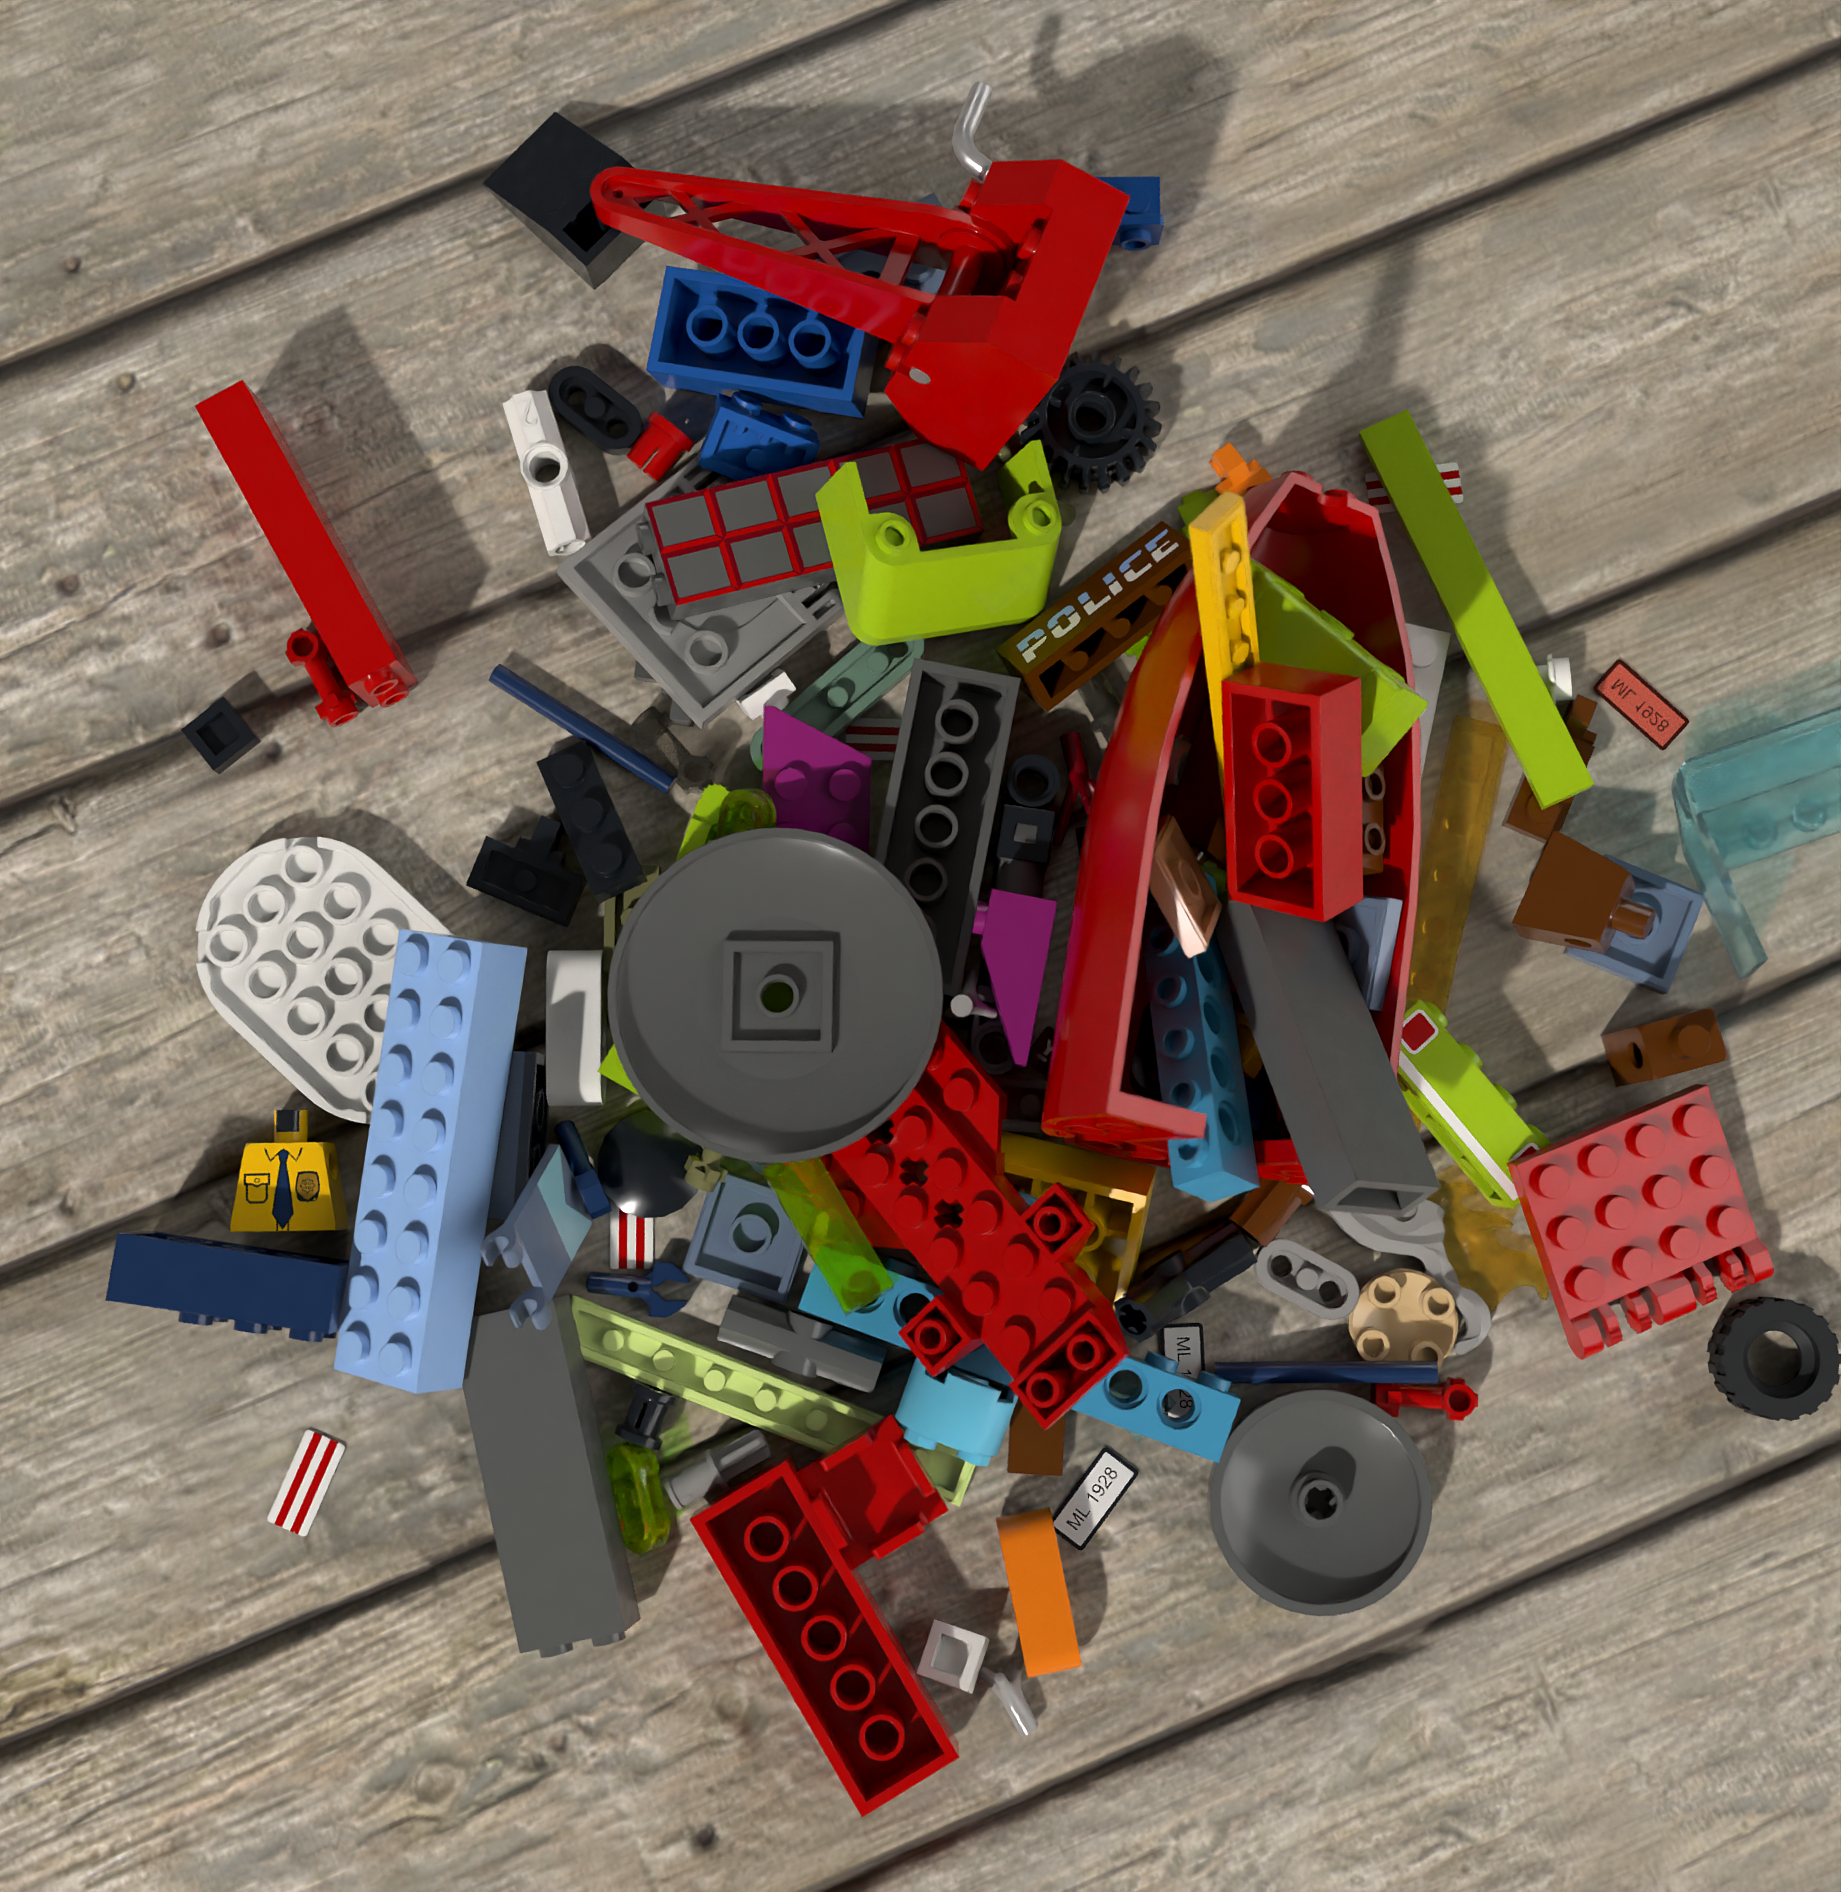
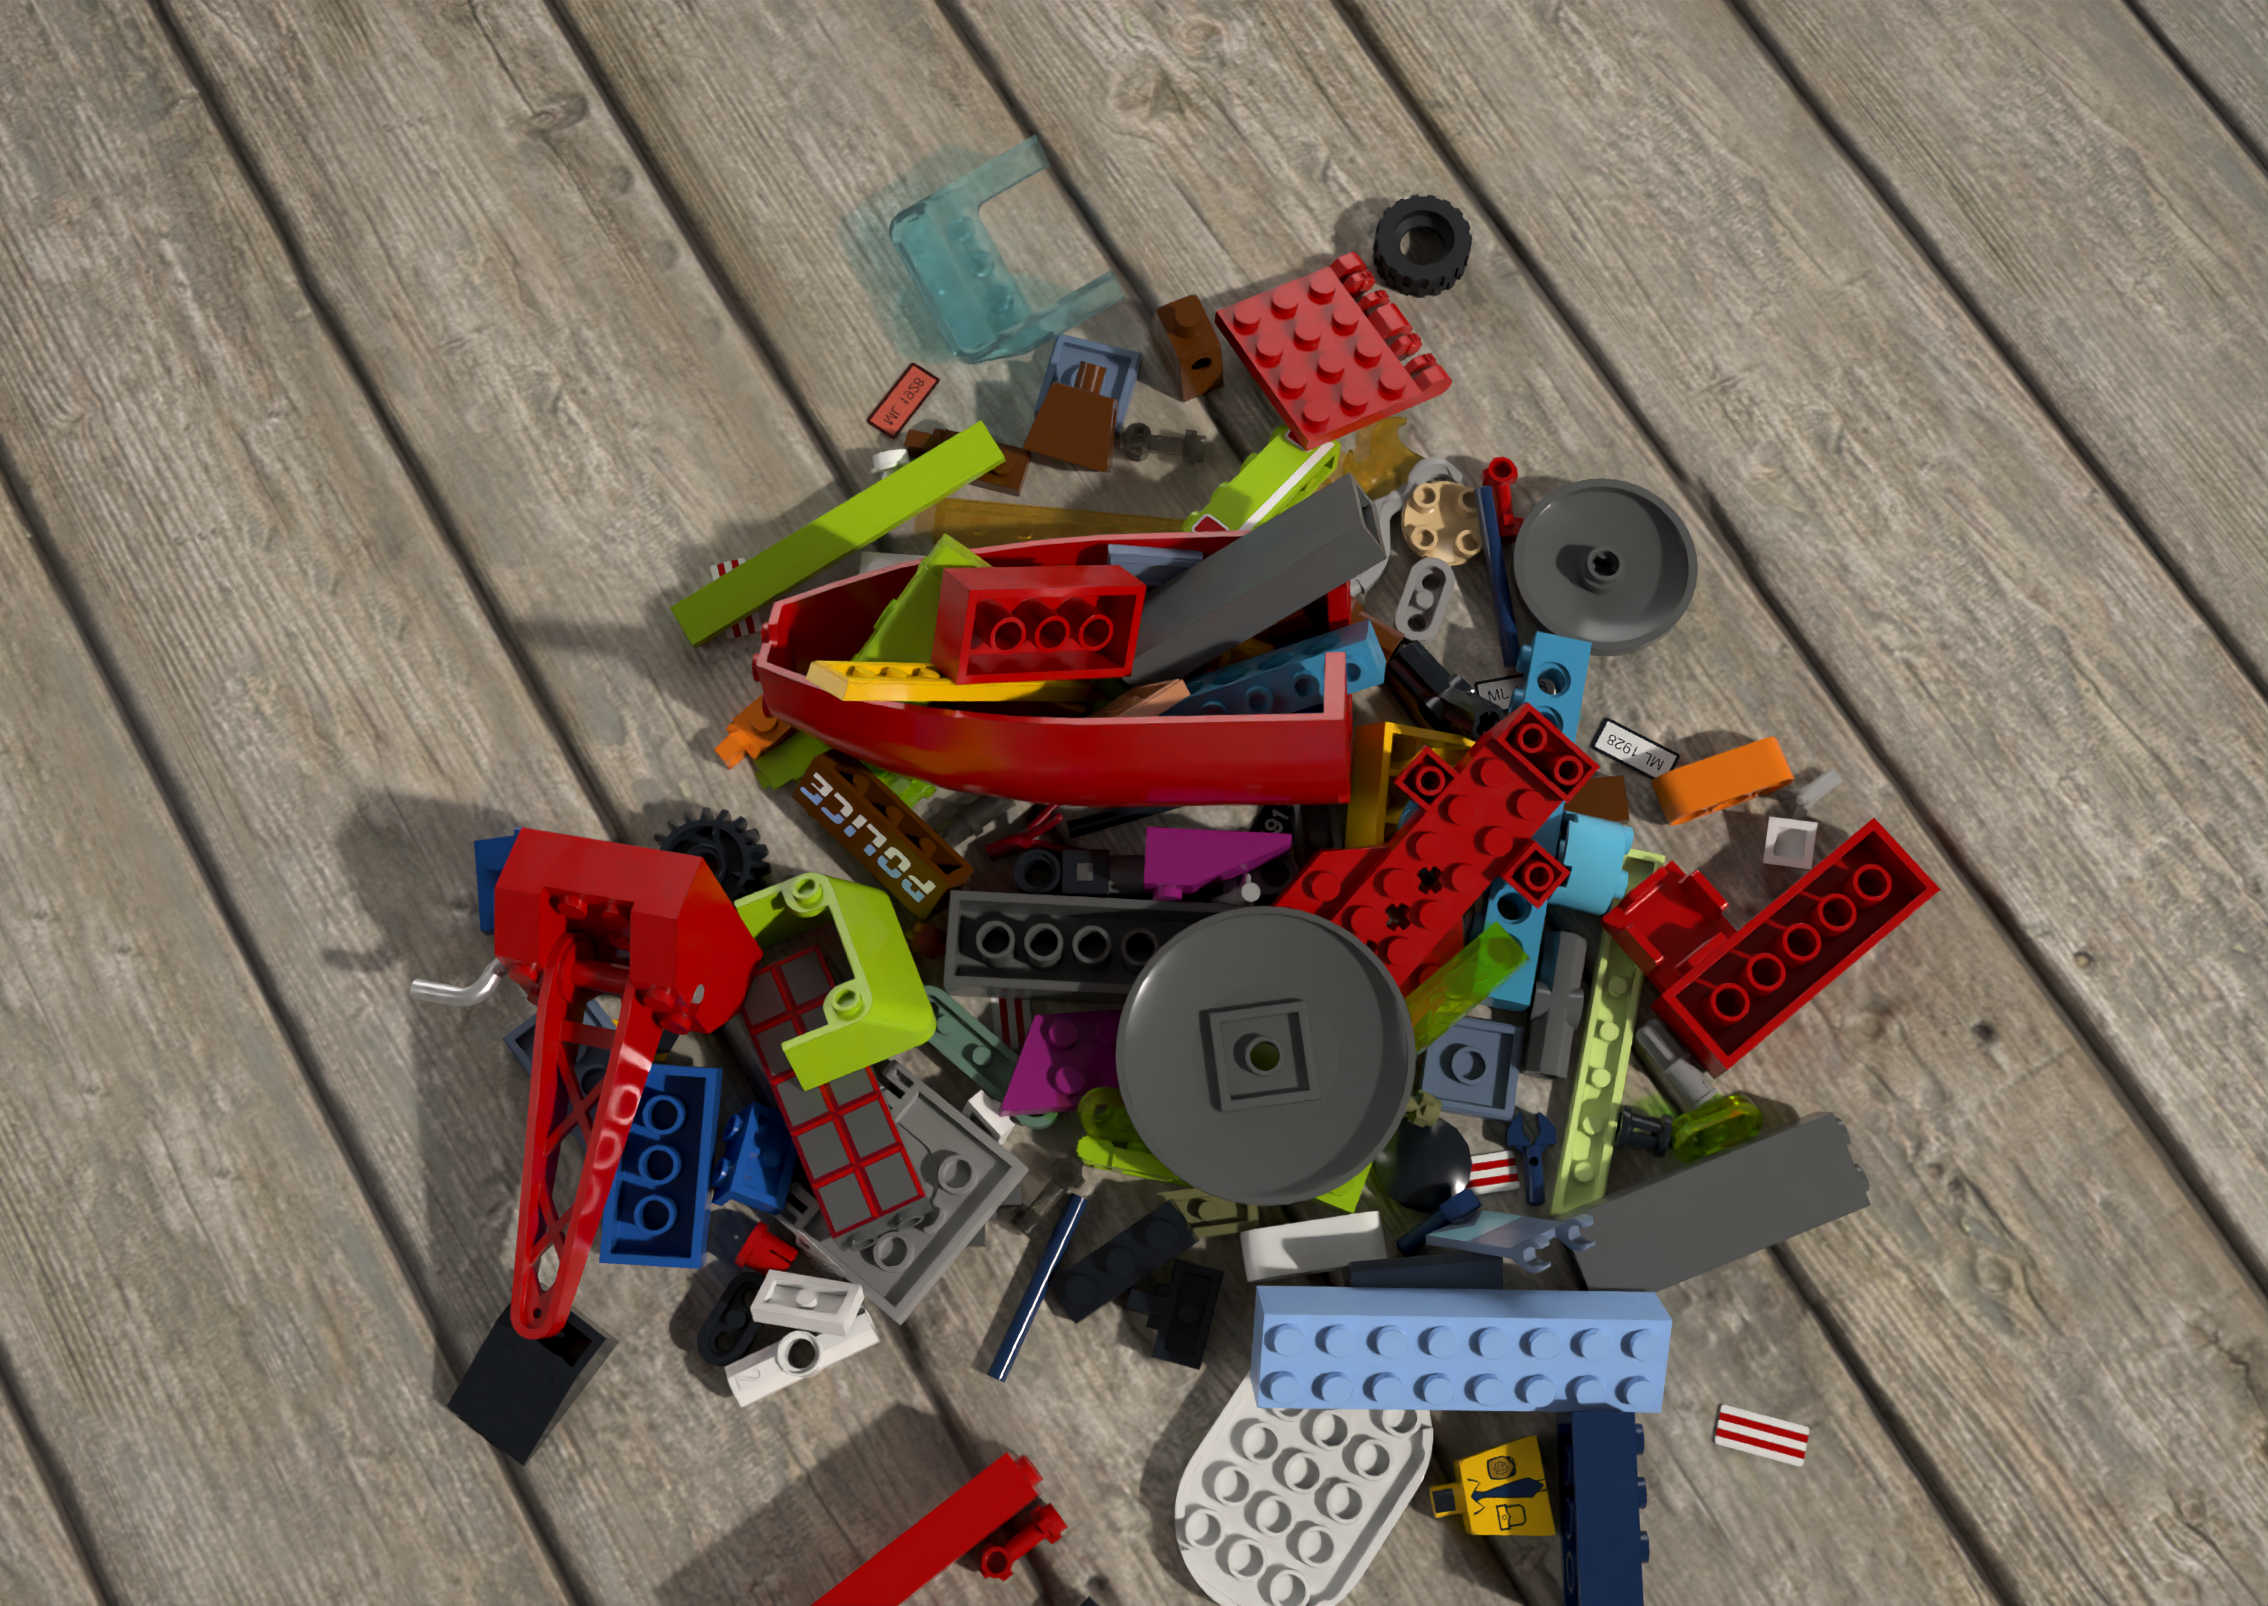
camera: 95 degrees left, 10 degrees down
none -> white plate [750,1269,865,1337]
none -> white sticker [795,1230,845,1282]
none -> clear red plate [904,920,947,959]
none -> clear smoke bar [1120,422,1206,466]

